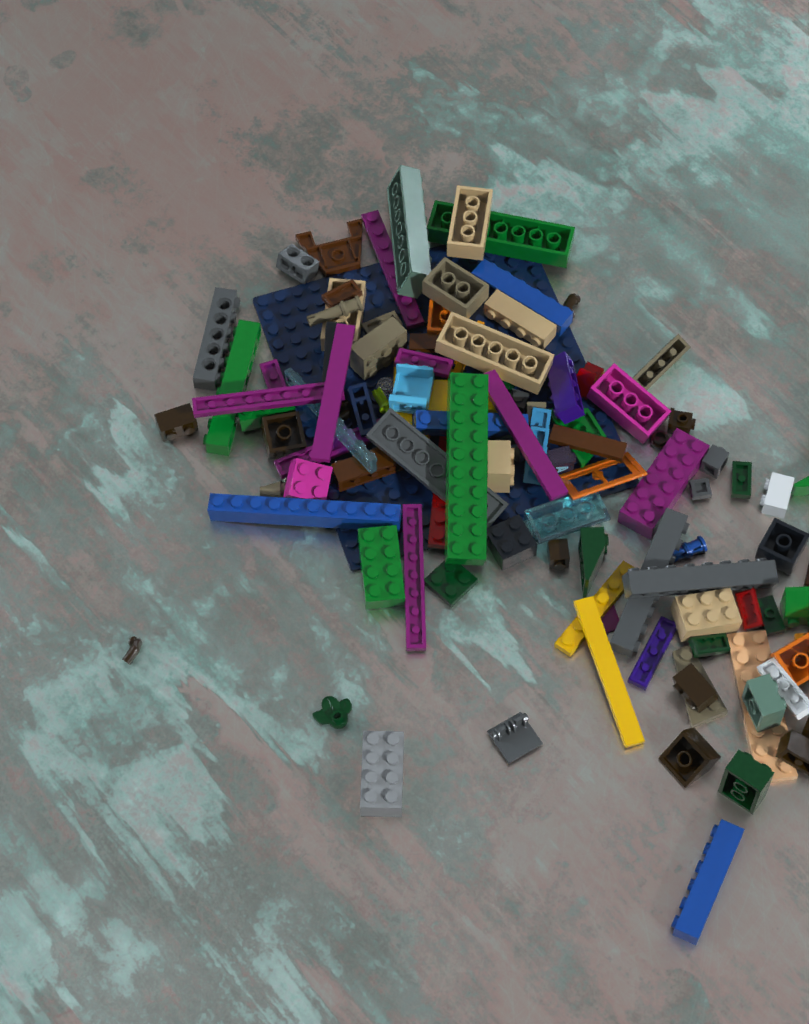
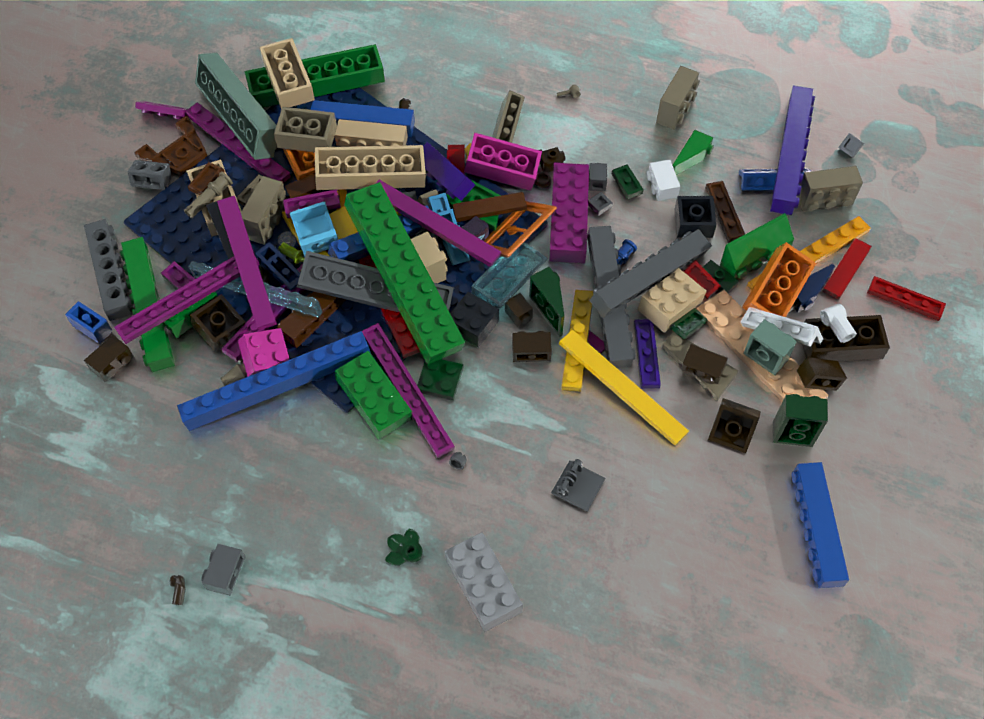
camera: 30 degrees left, 0 degrees up
none -> blue brick [65,301,113,344]
none -> magenta plate [135,101,188,119]
none -> dark grey brick [201,544,245,596]
none -> dark grey hinge [449,452,467,470]
none -> dark brown brick [512,331,552,362]
none -> dark tan hand [557,85,581,98]

